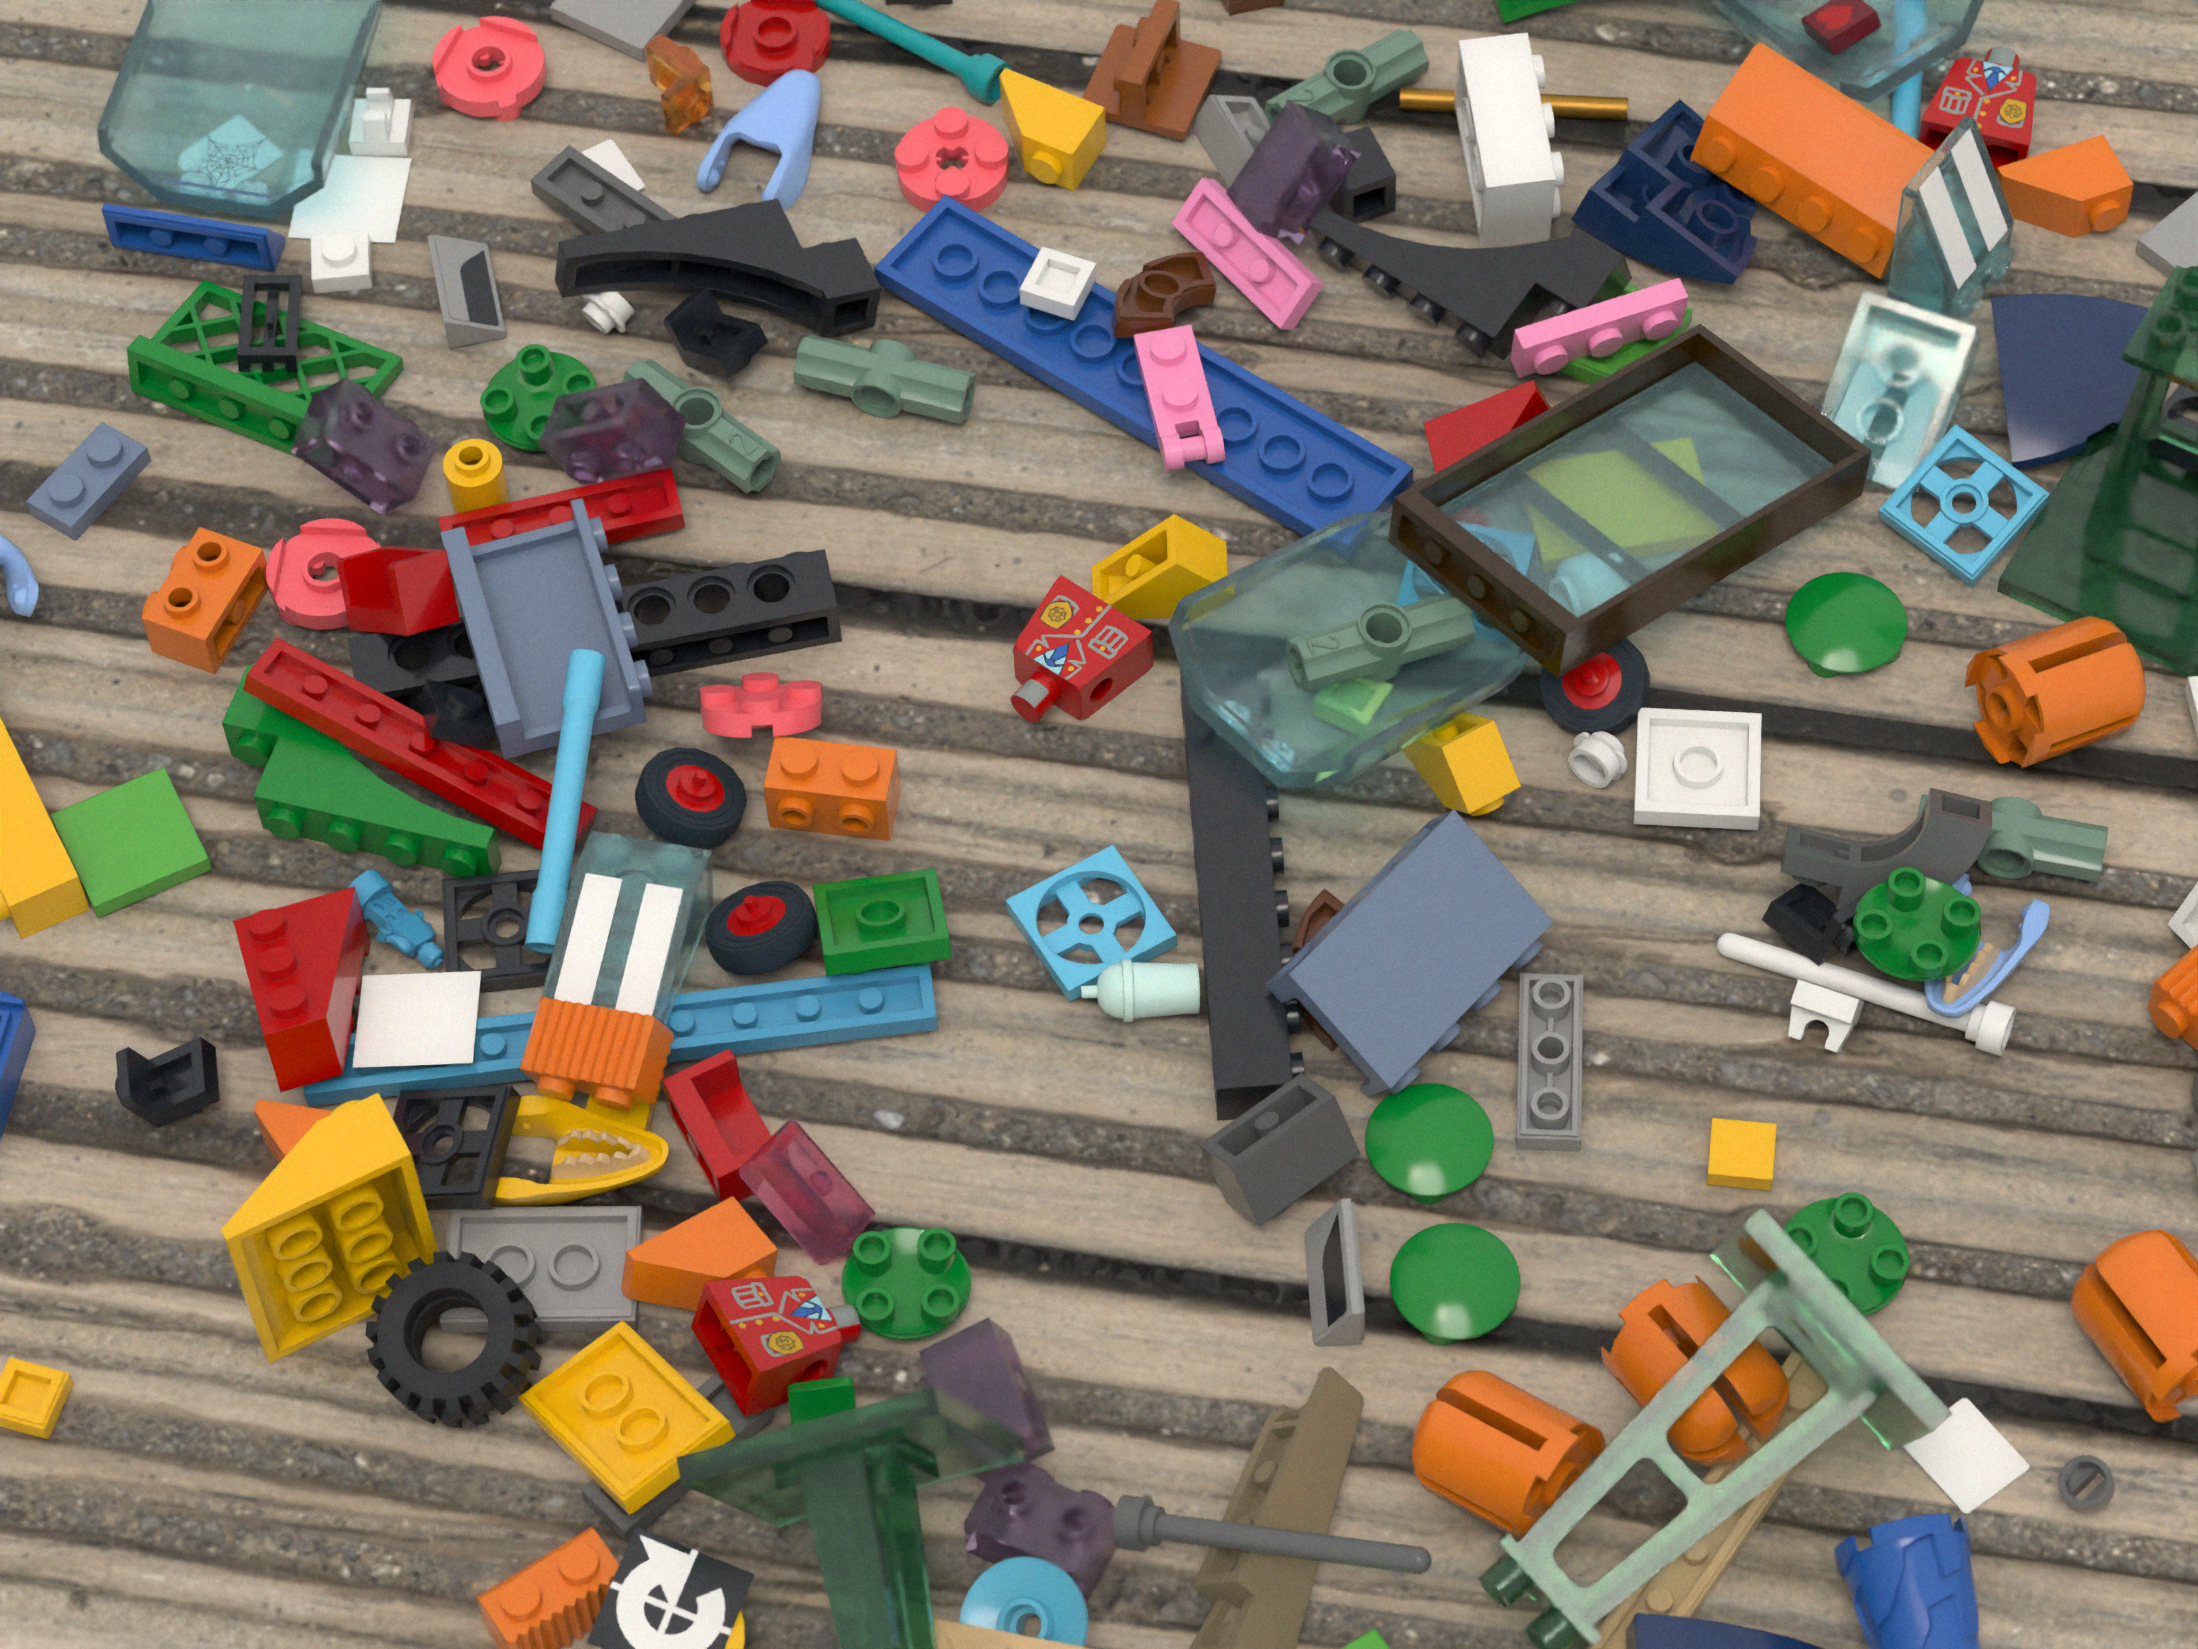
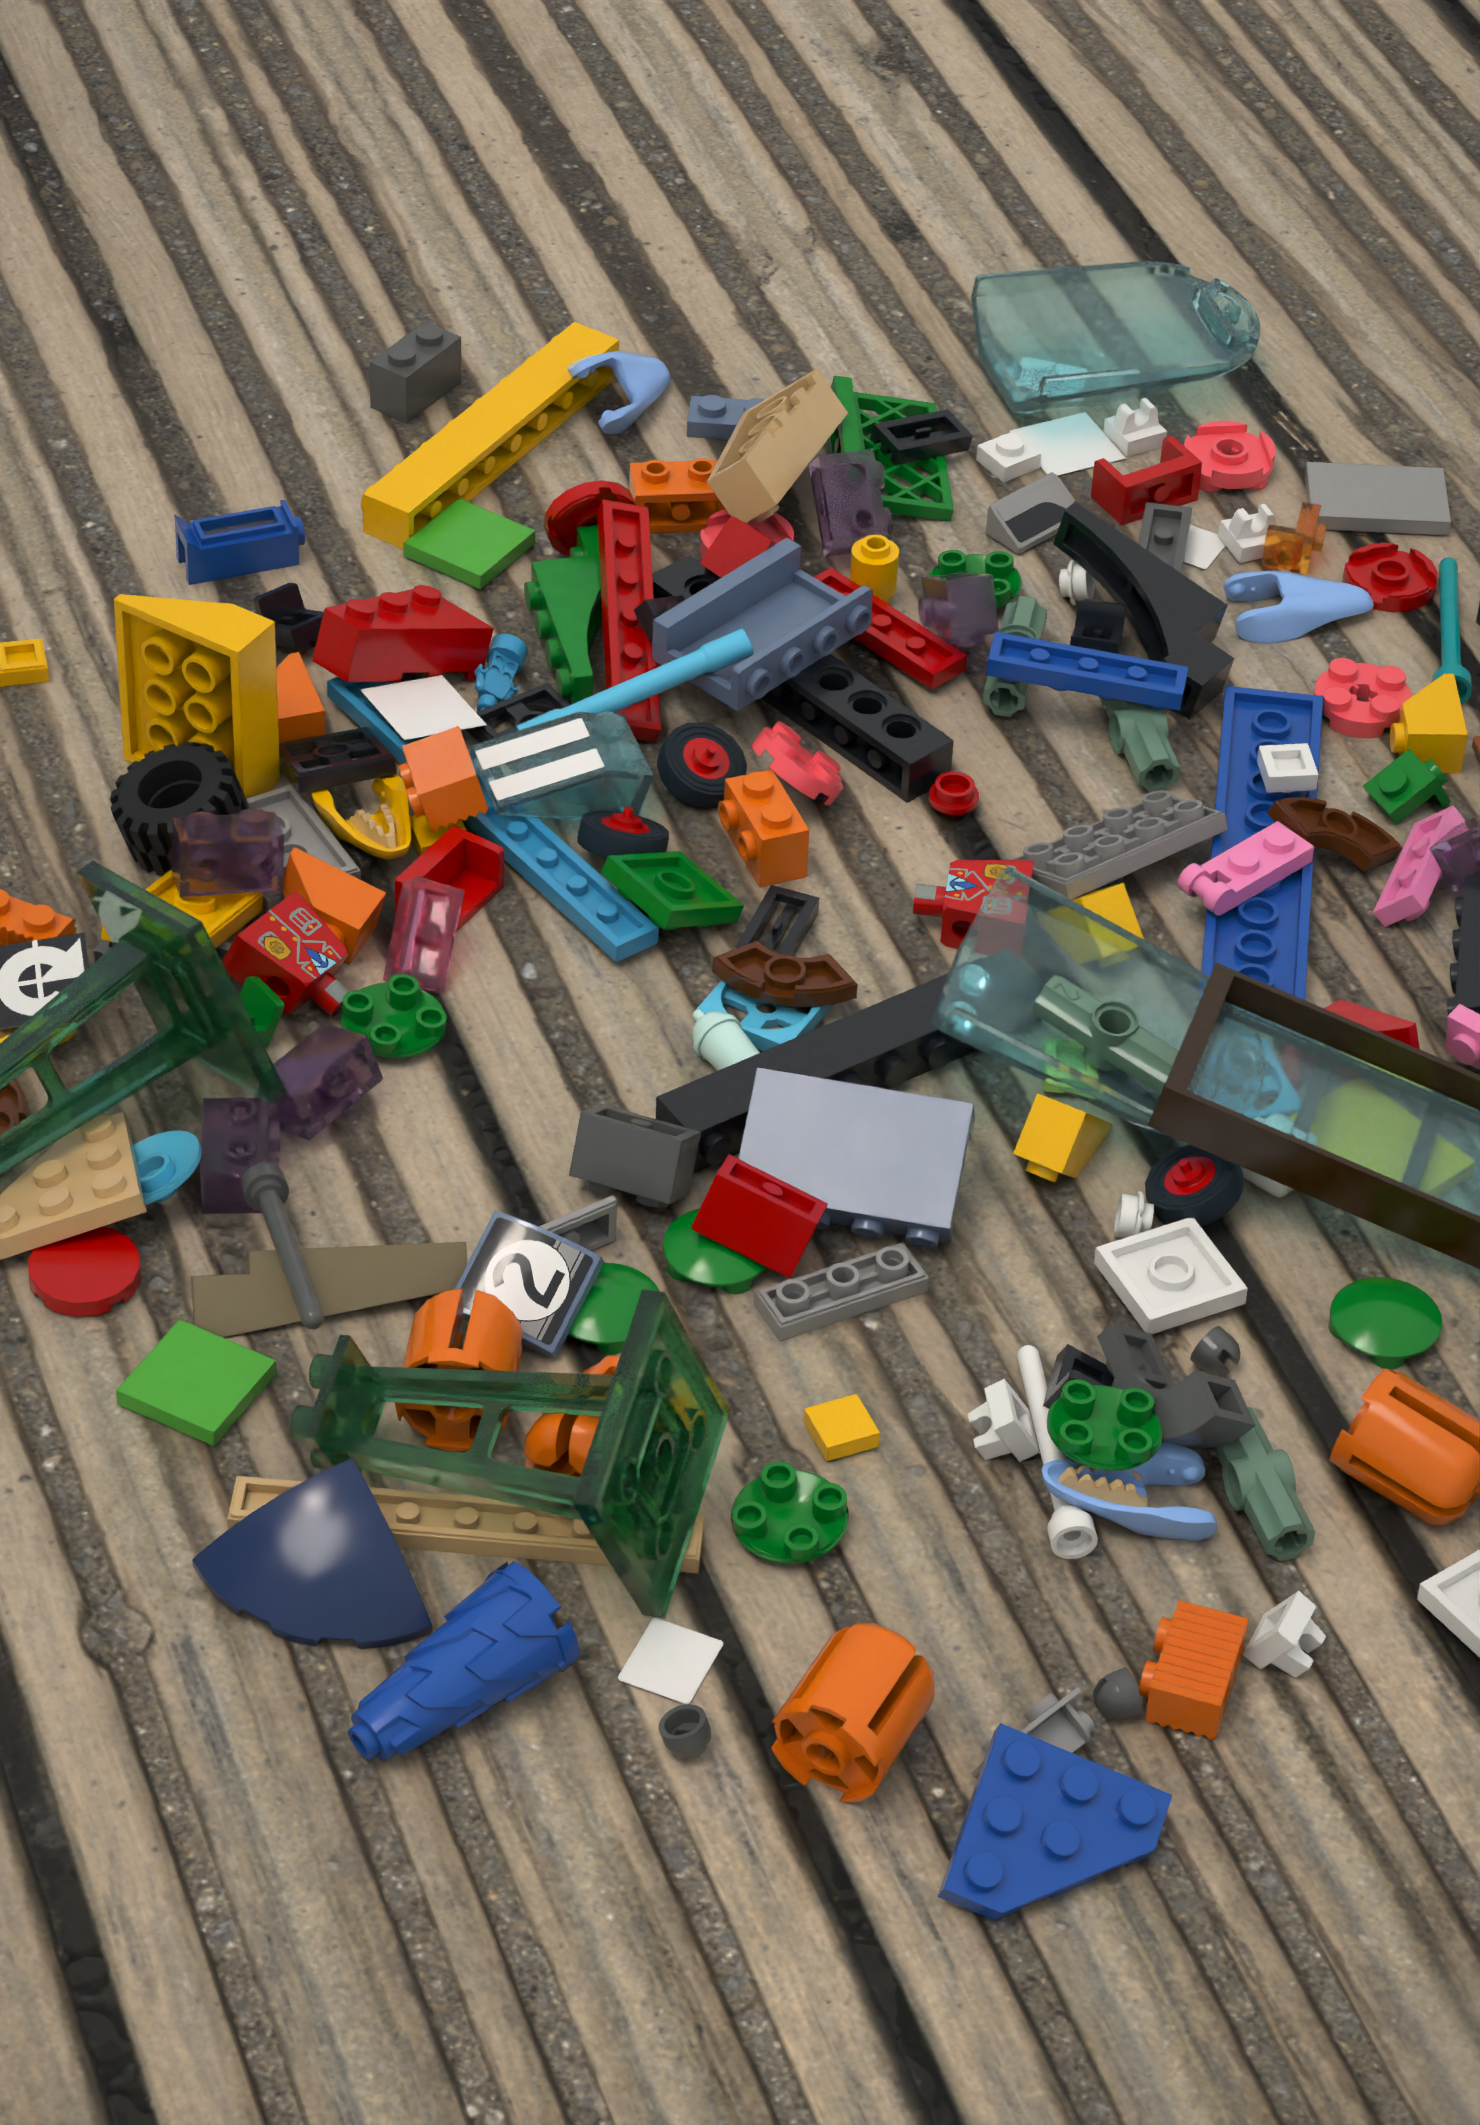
camera: 55 degrees right, 15 degrees down
blue slope [102,203,286,271] -> none
none -> brick [172,808,284,897]
none -> slope [455,1210,604,1359]
none -> red tile [544,480,636,556]
none -> red panel [690,1154,828,1278]
none -> tan wedge [707,368,848,523]
none -> reddish brown tile [712,941,858,1007]
none -> black tile [736,885,819,956]
none -> red plate [929,771,979,817]
none -> blue plate [986,631,1188,711]
none -> light grey tile [1012,790,1228,901]
none -> red panel [1091,436,1202,526]
none -> dark grey hinge [1190,1326,1241,1376]
none -> white tile [1218,504,1283,563]
none -> green bracket [1363,749,1451,825]

